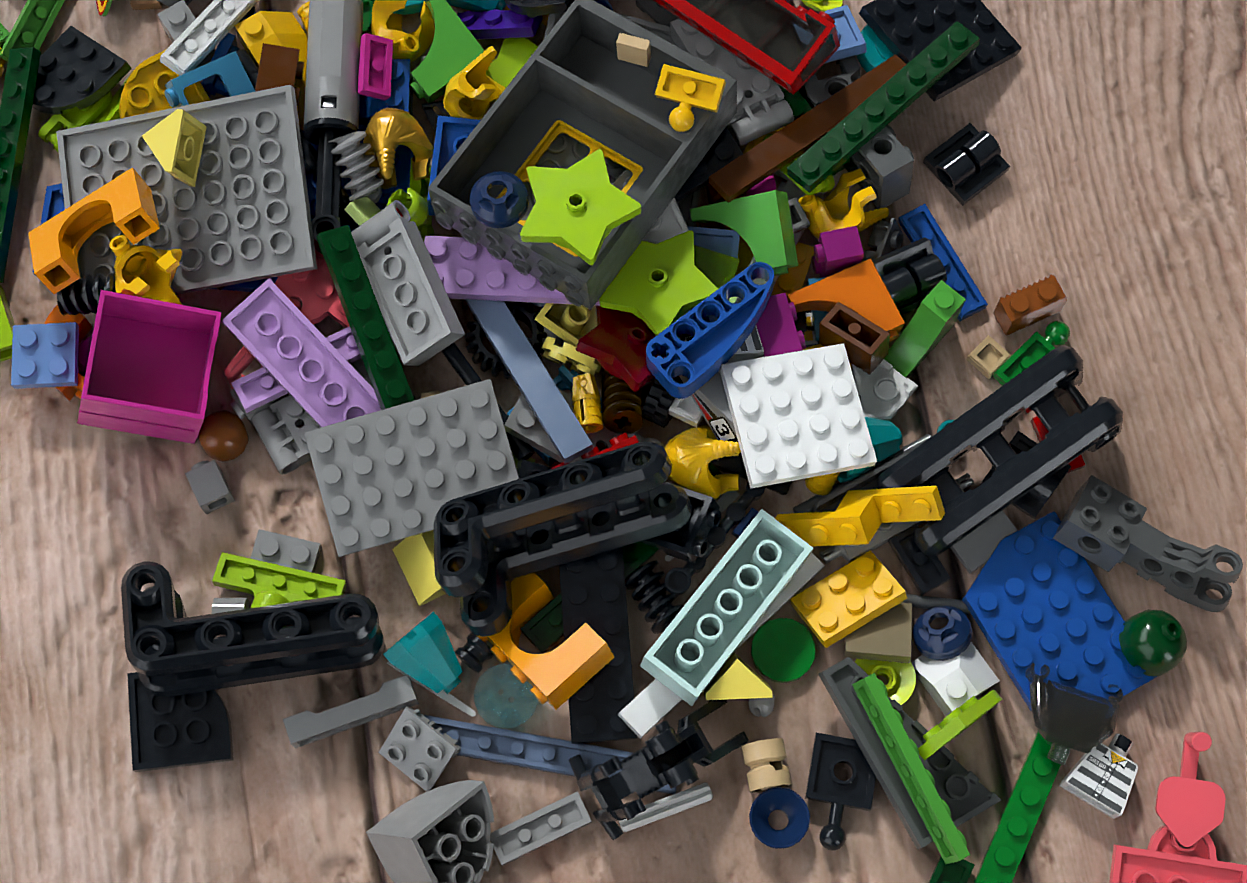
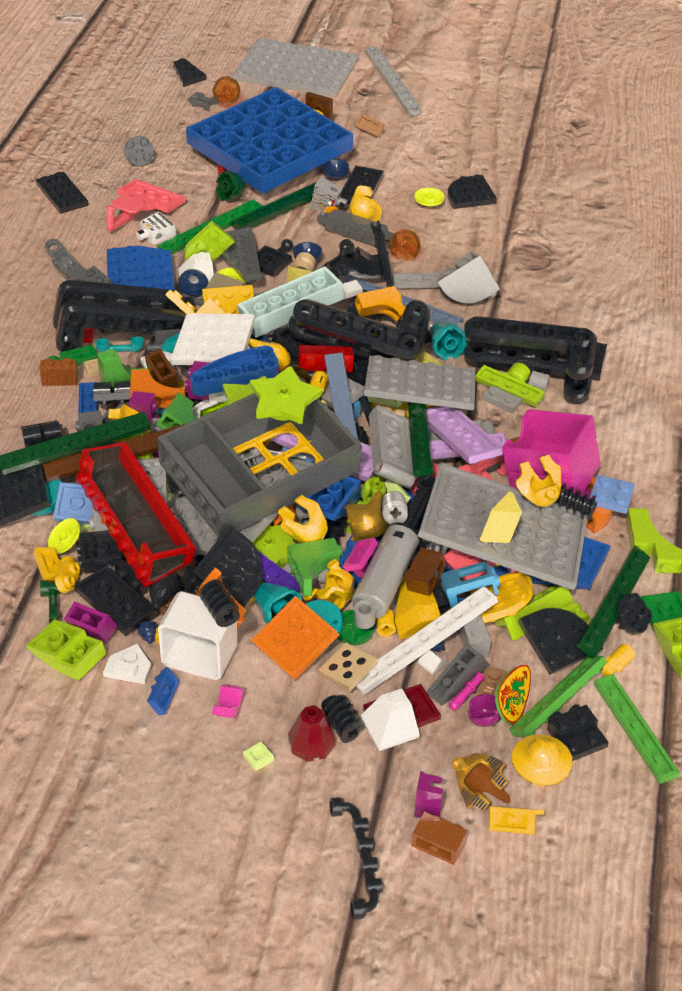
camera: 160 degrees left, 30 degrees down
light orange arch [28,167,160,294] -> none
light grey hinge [378,707,461,792] -> none
dark blue piece [470,171,529,228] -> none
tan tile [616,33,651,67] -> none
yellow plate [655,64,726,132] -> none
bright green plate [852,673,970,864] -> none
clear smoke torso [1025,663,1123,765] -> none
dark green cylinder [1119,609,1187,677] -> none

